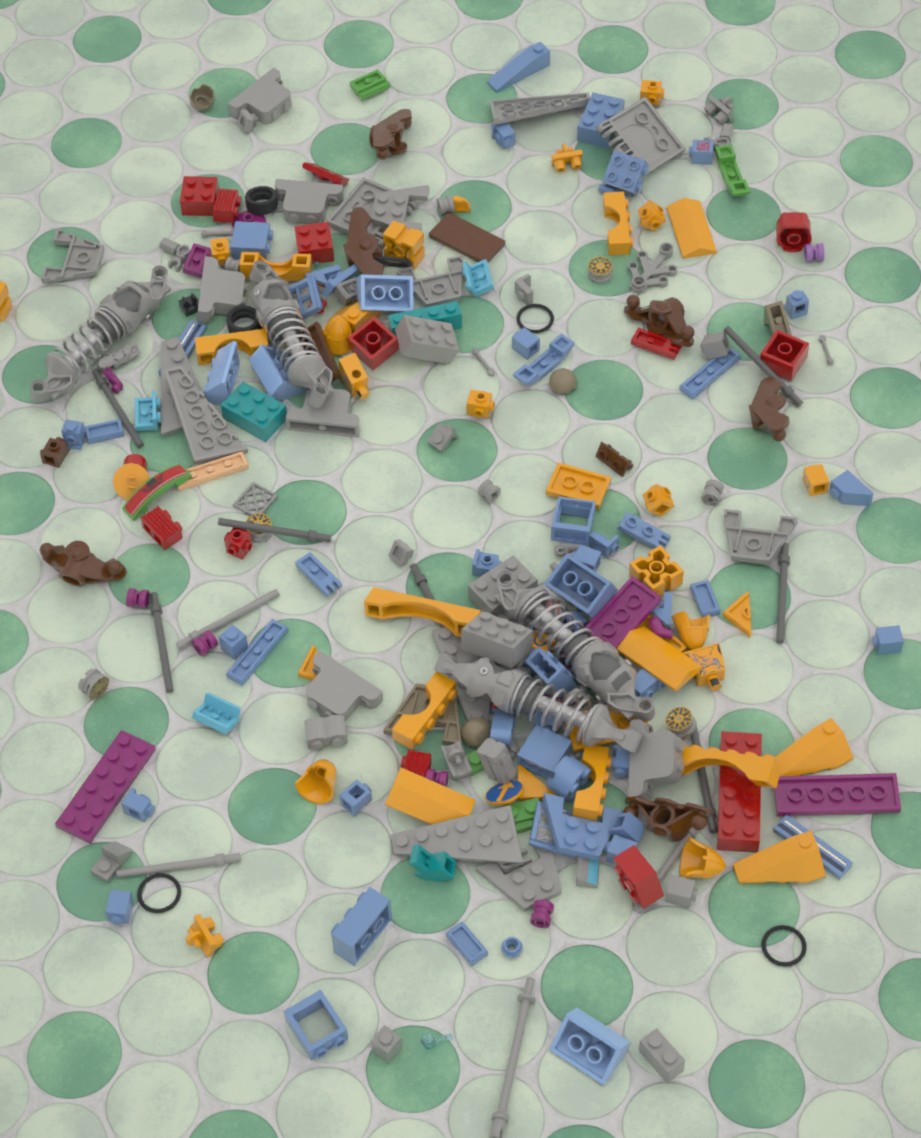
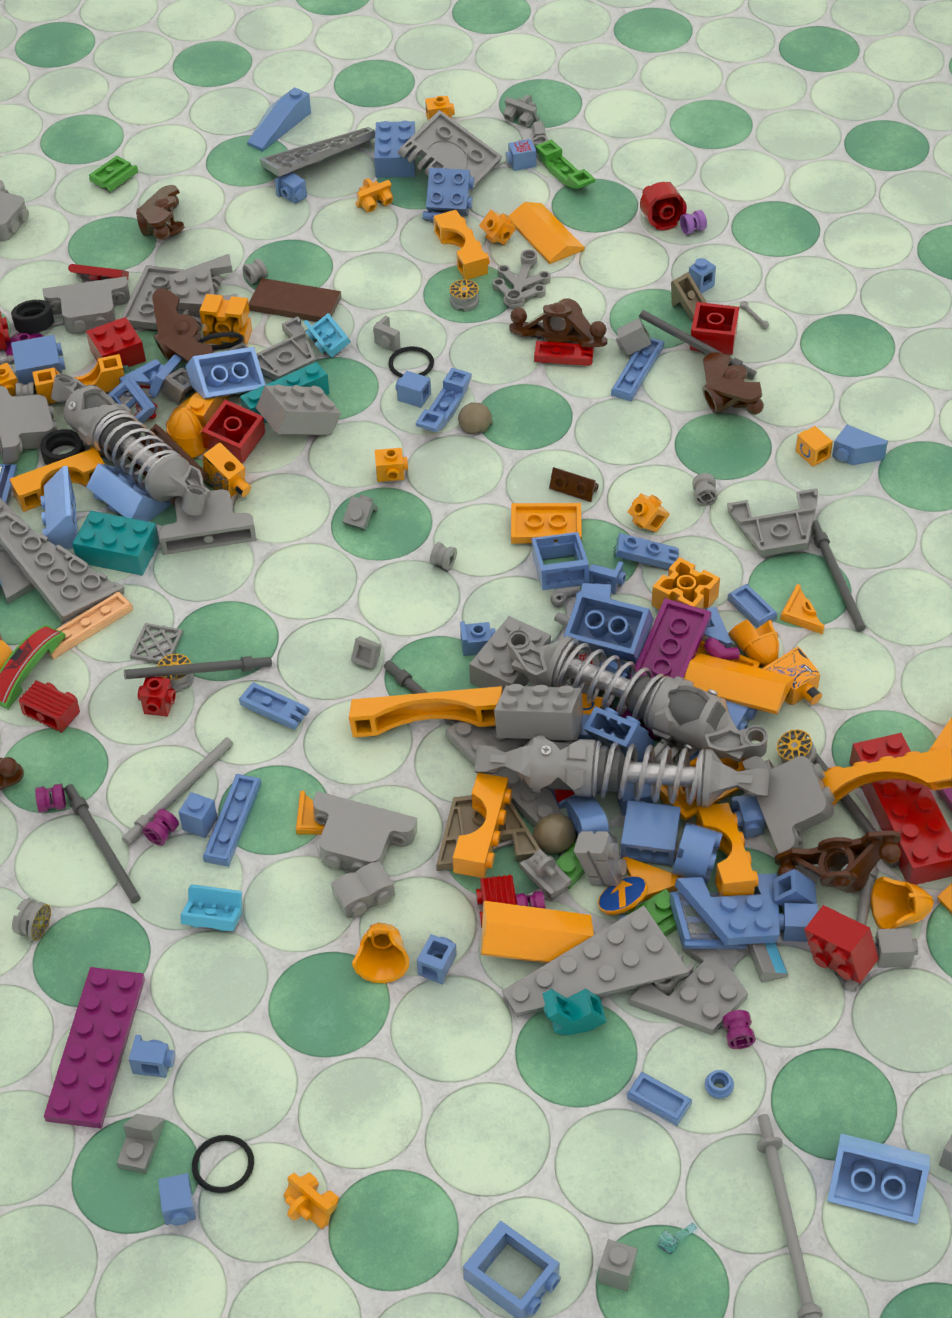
camera: 20 degrees left, 5 degrees down
light grey bar [116,853,241,878] -> none
medium blue brick [331,887,392,966] -> none
light orange tile [453,196,471,212] -> none
light grey hinge [472,348,495,376] -> none

